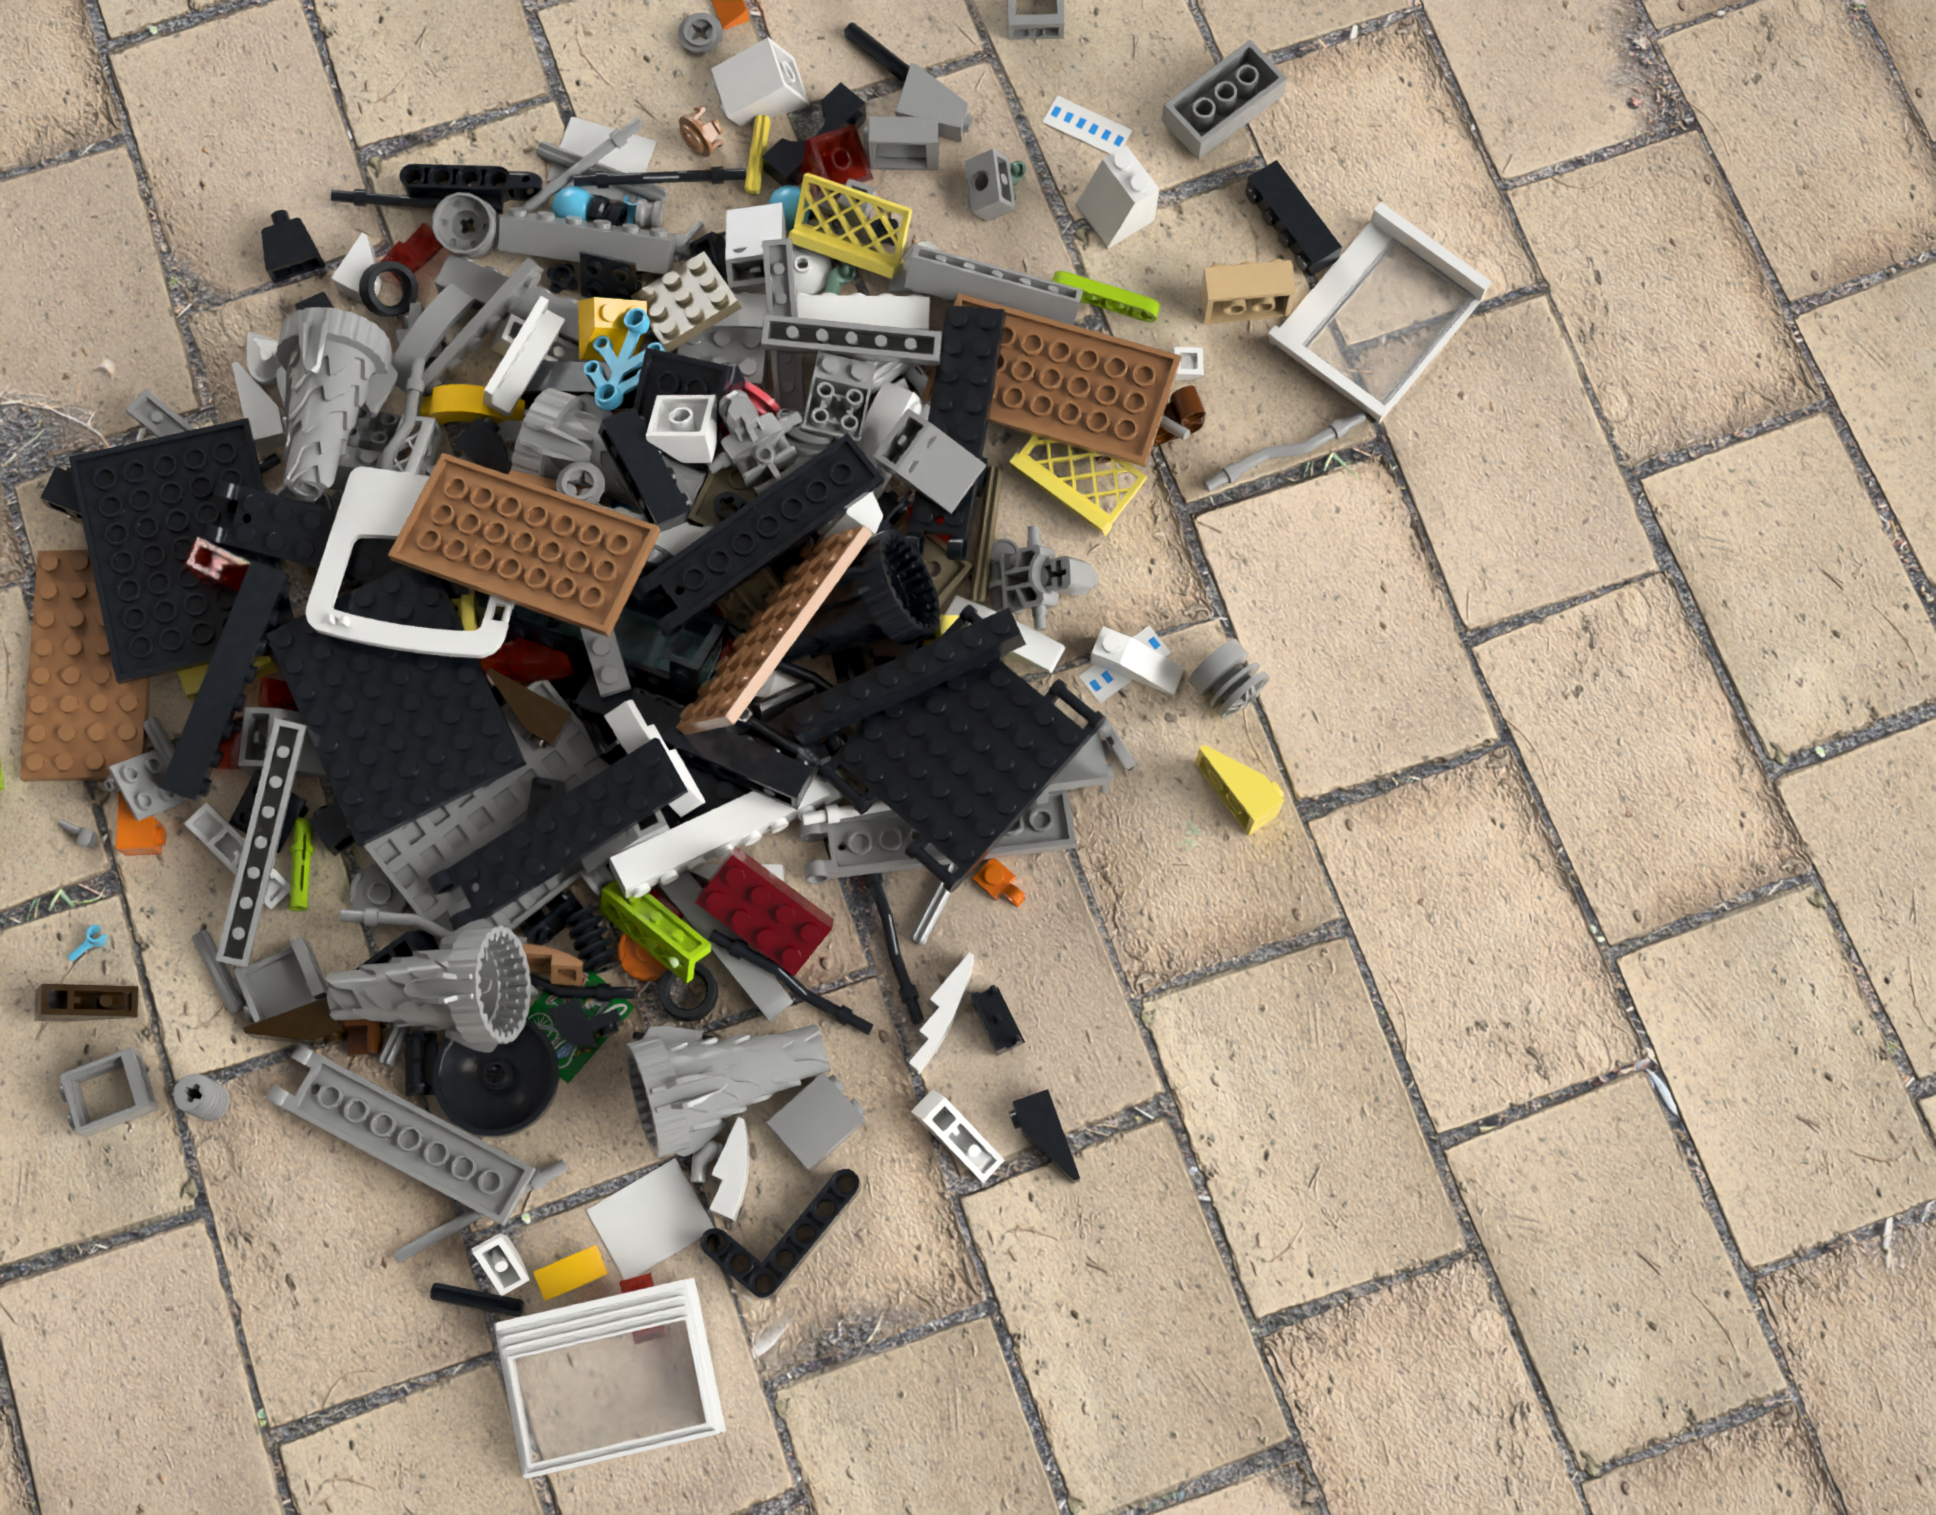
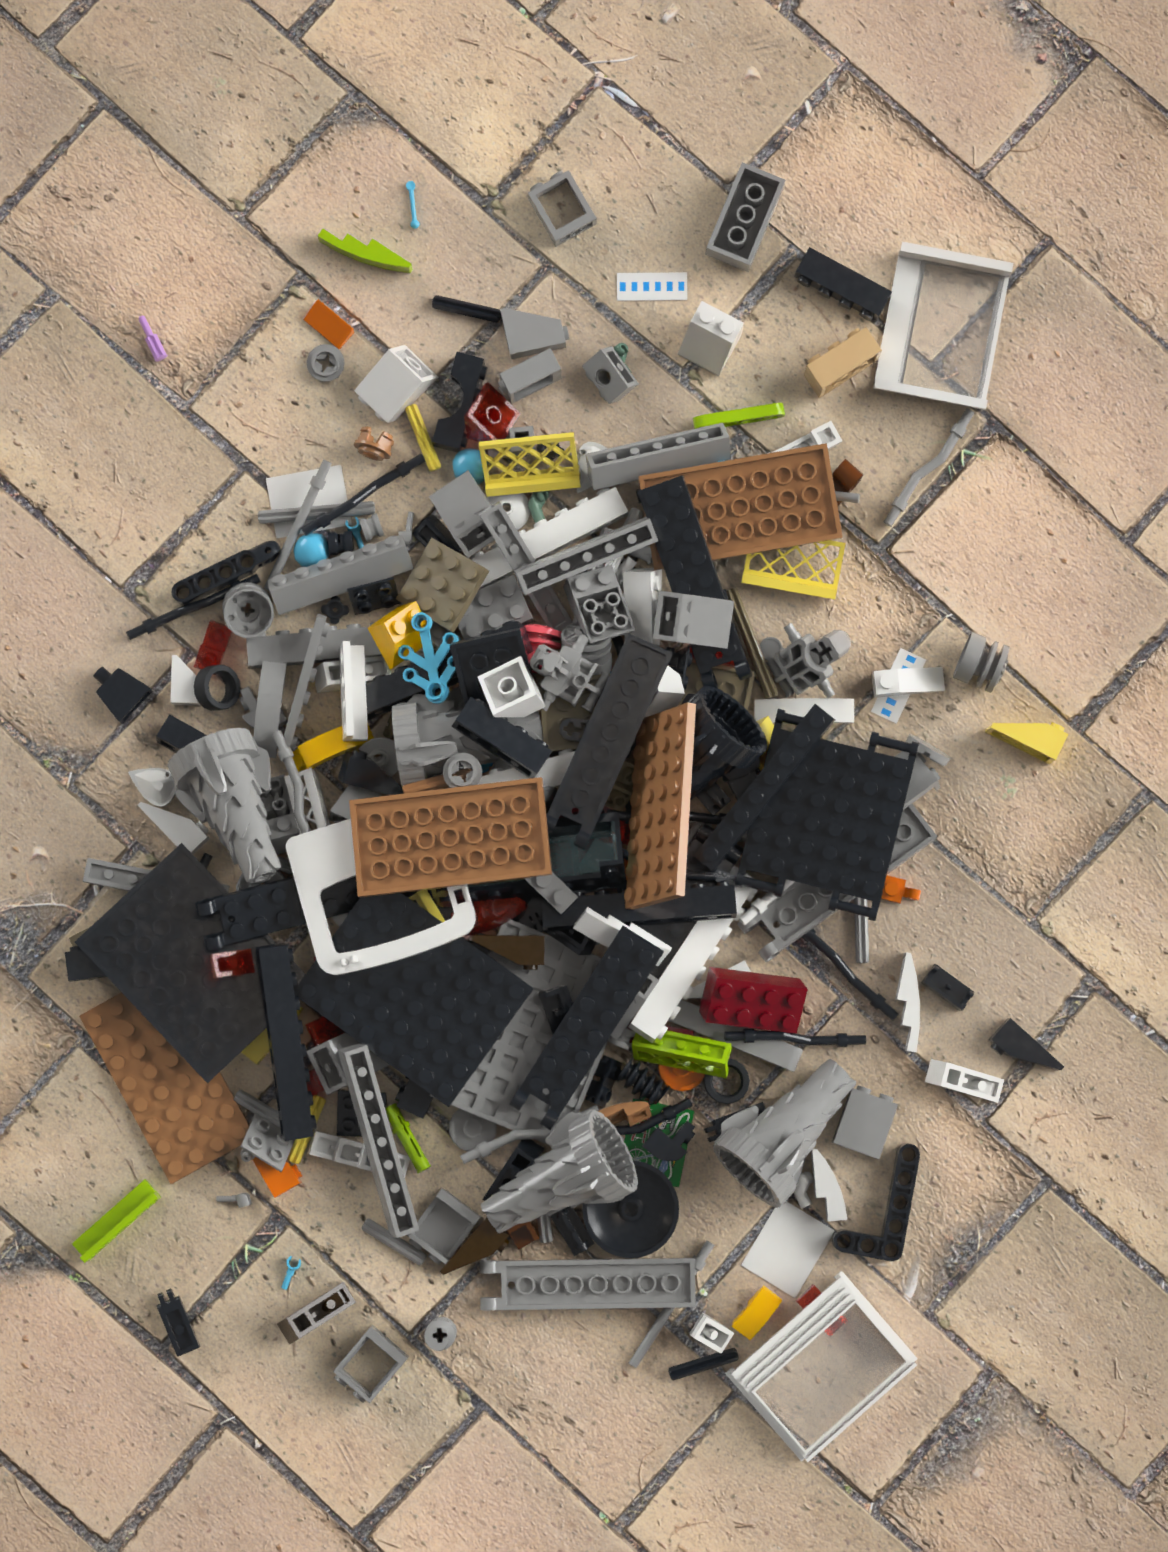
camera: 30 degrees left, 10 degrees up
none -> light yellow axle [287,1095,326,1164]

